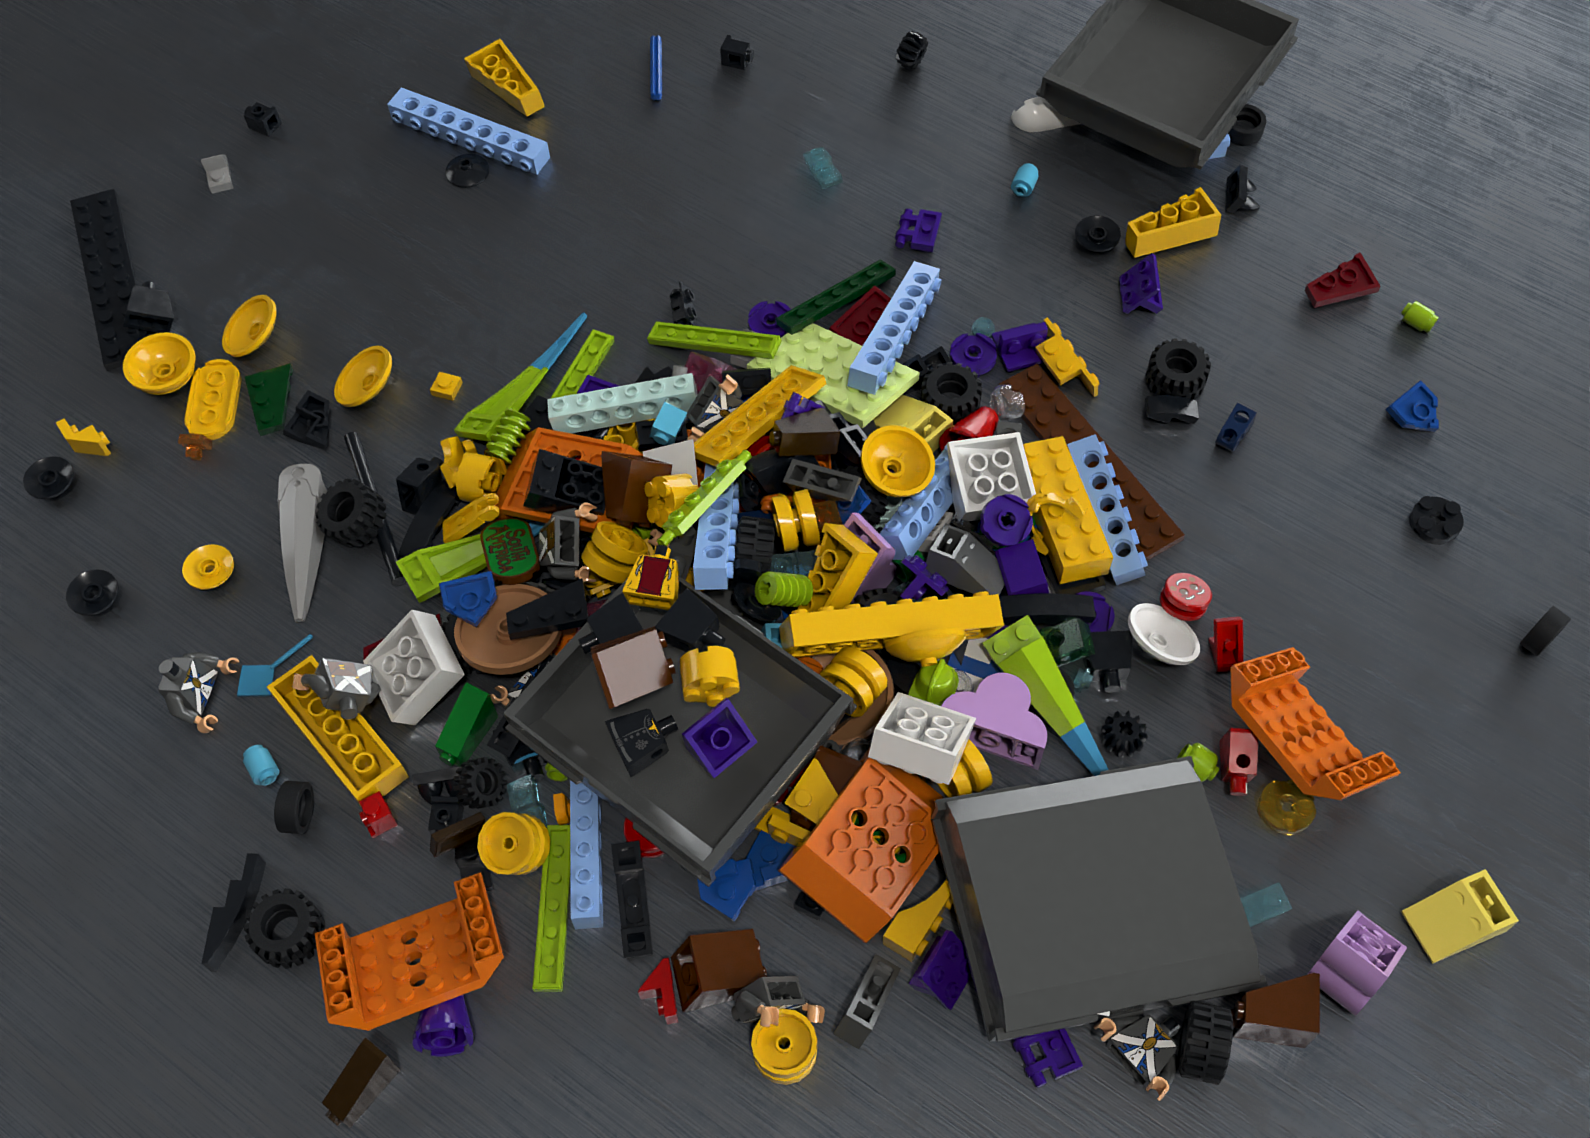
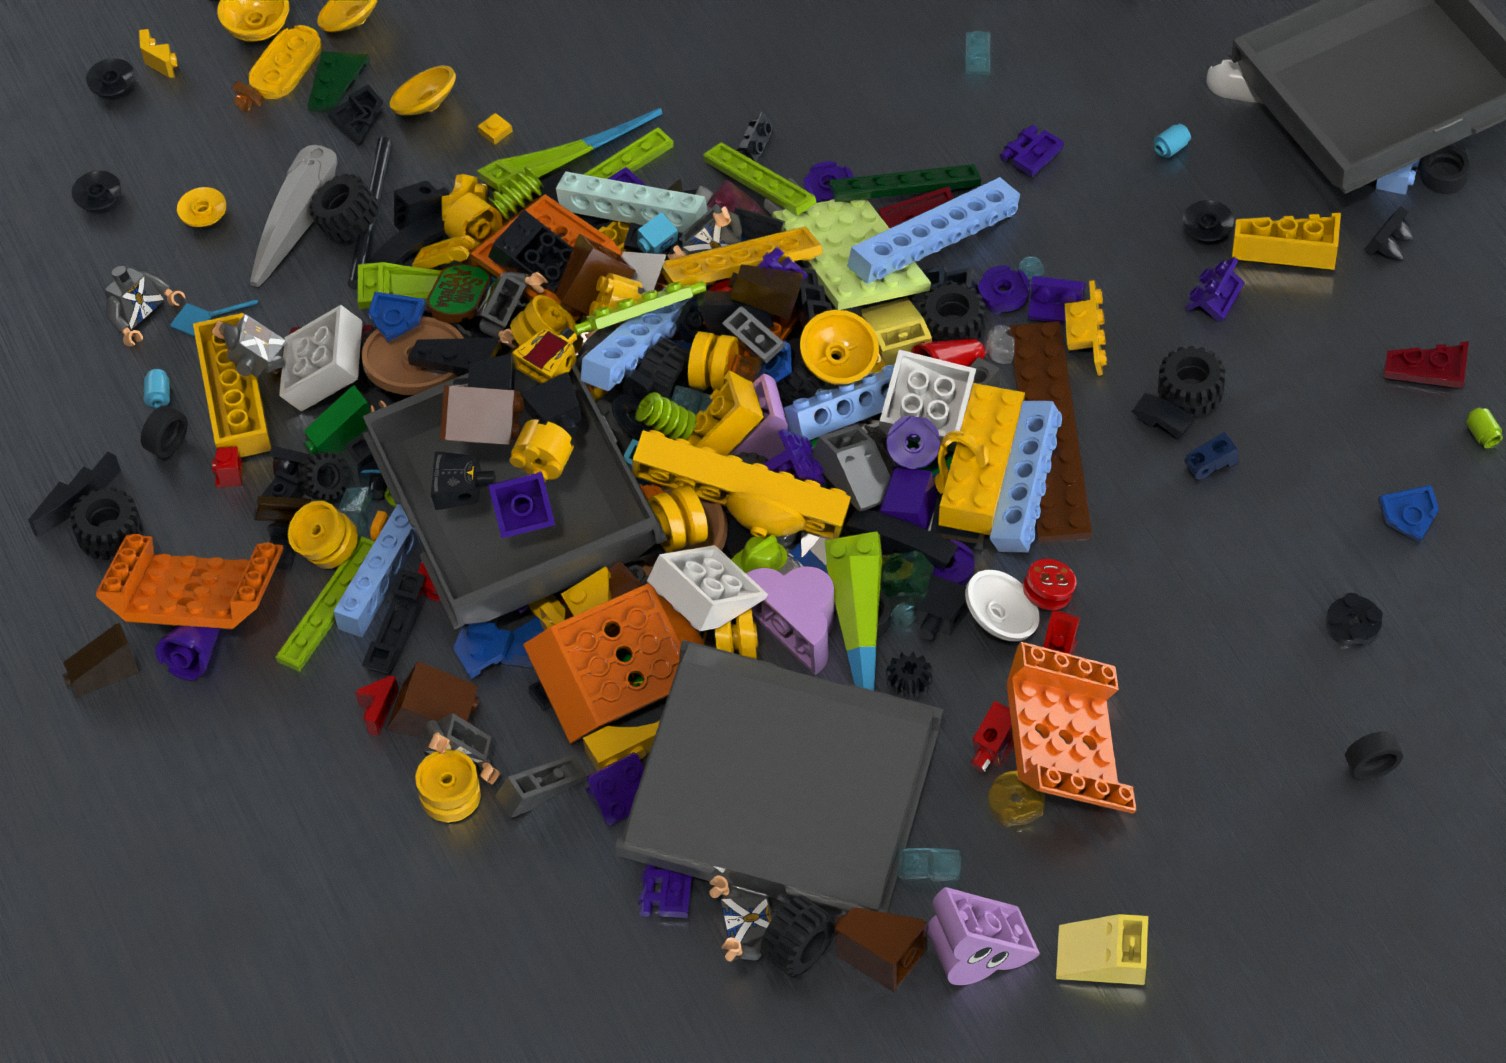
camera: 30 degrees right, 5 degrees down
lime head [1177,742,1219,782] -> none

